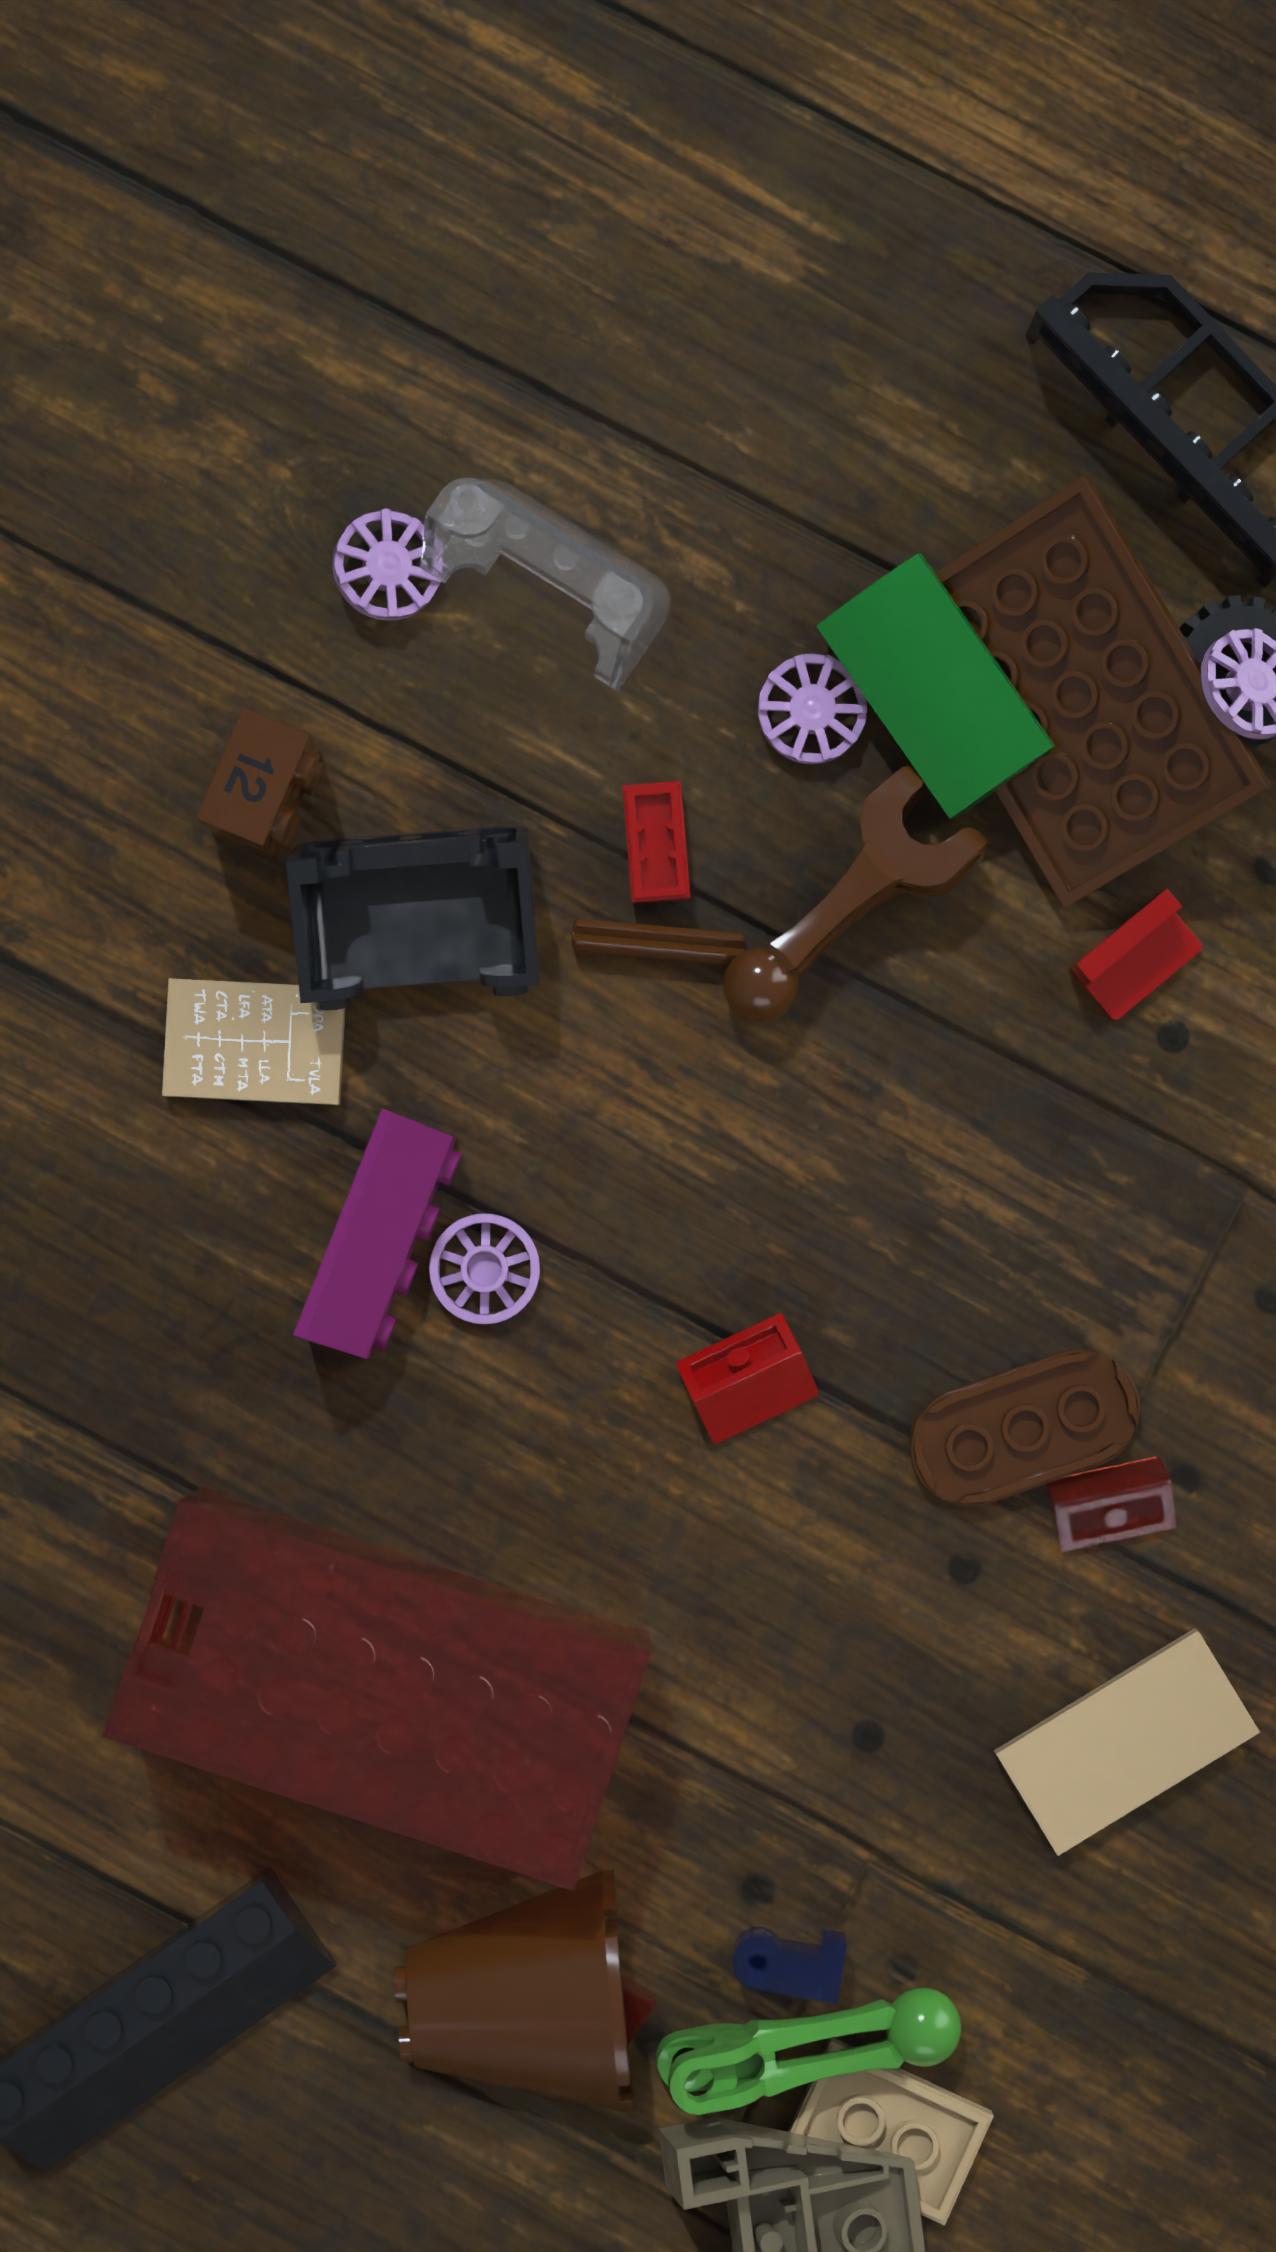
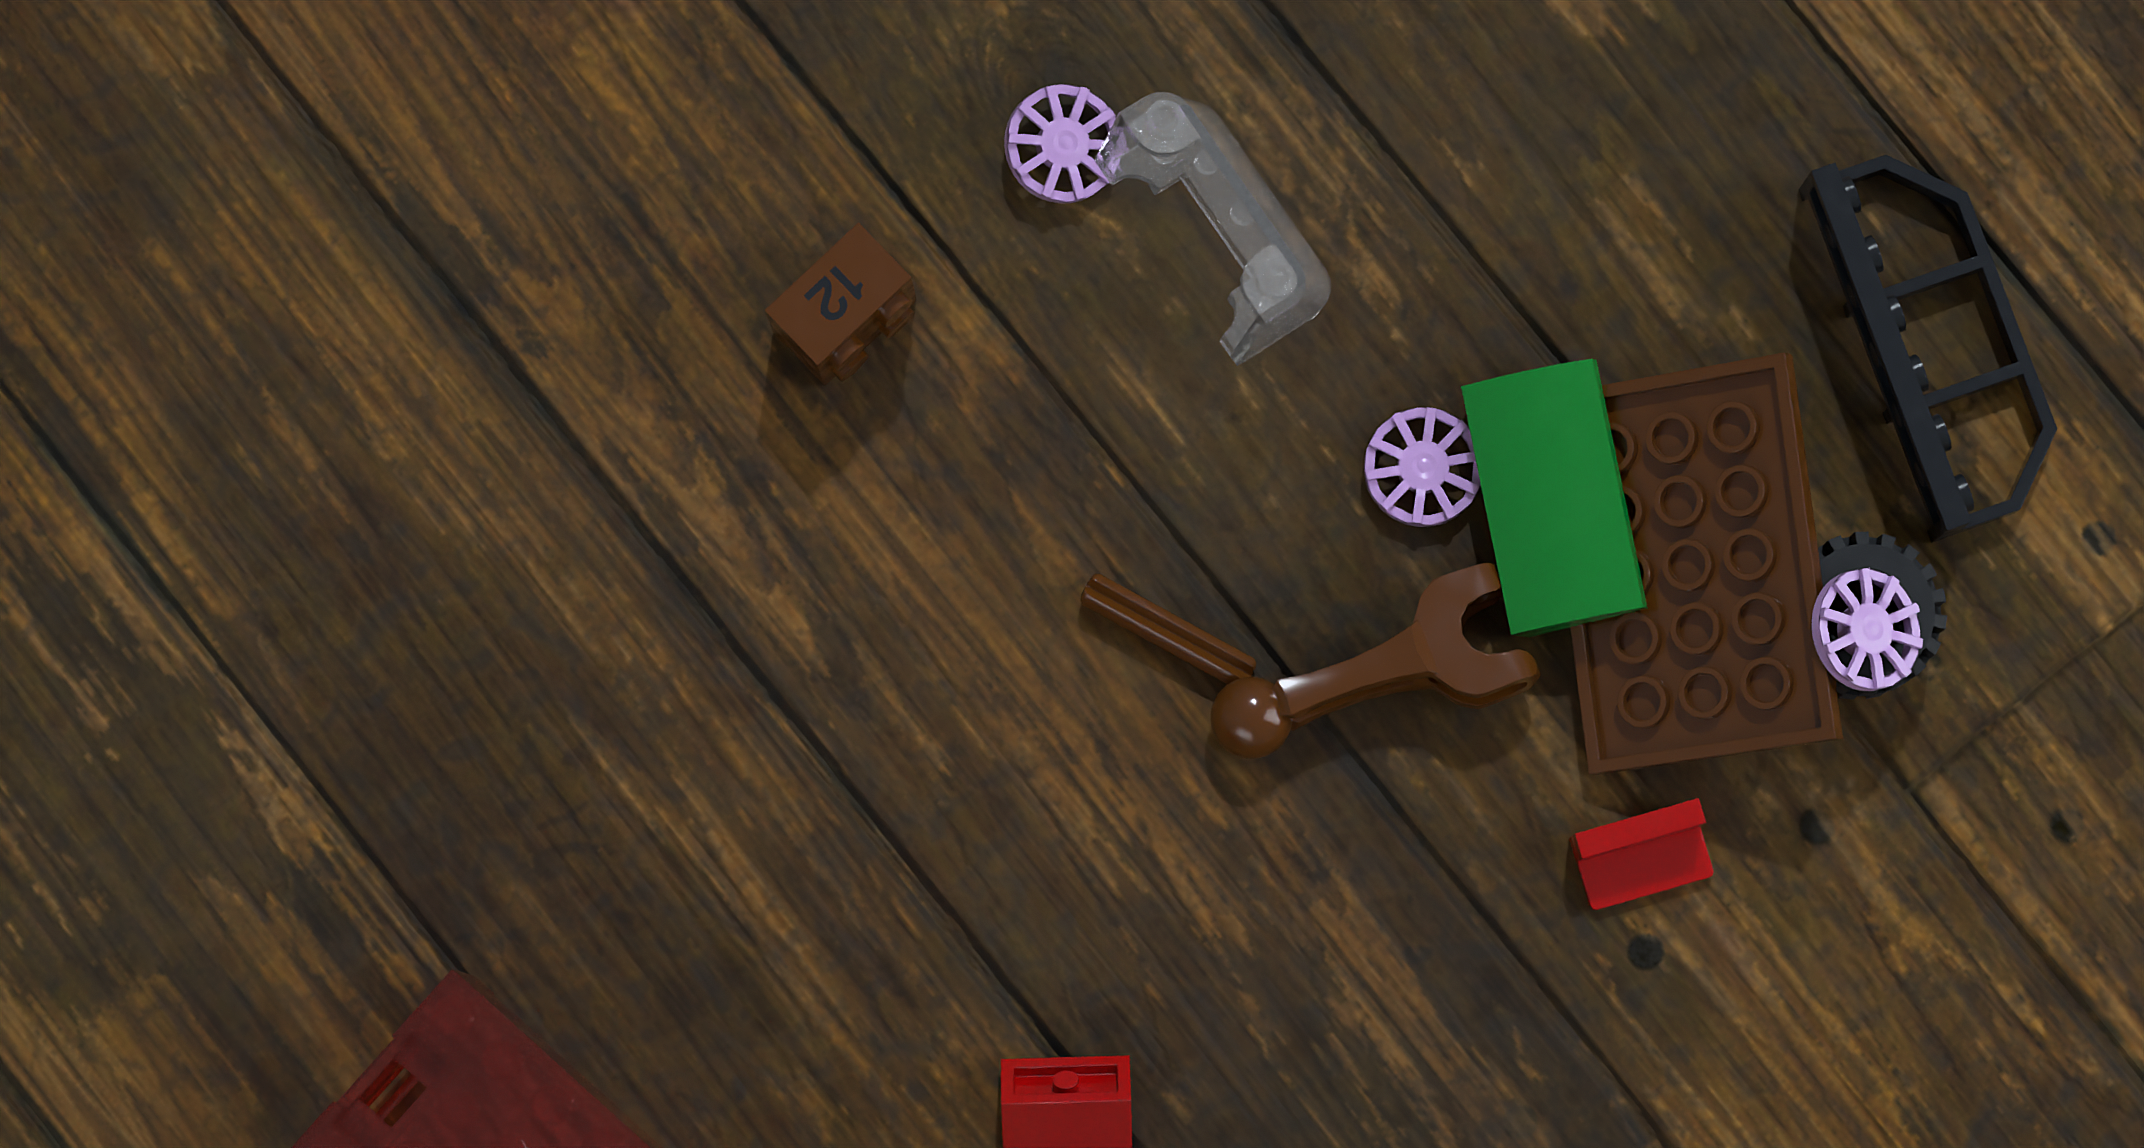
camera: 25 degrees right, 5 degrees down
tan tile [162,978,346,1105] -> none
black windscreen [286,826,540,1010] -> none
magenta slope [293,1108,462,1359] -> none
lavender wheel [429,1214,540,1324] -> none
red plate [622,781,690,904] -> none

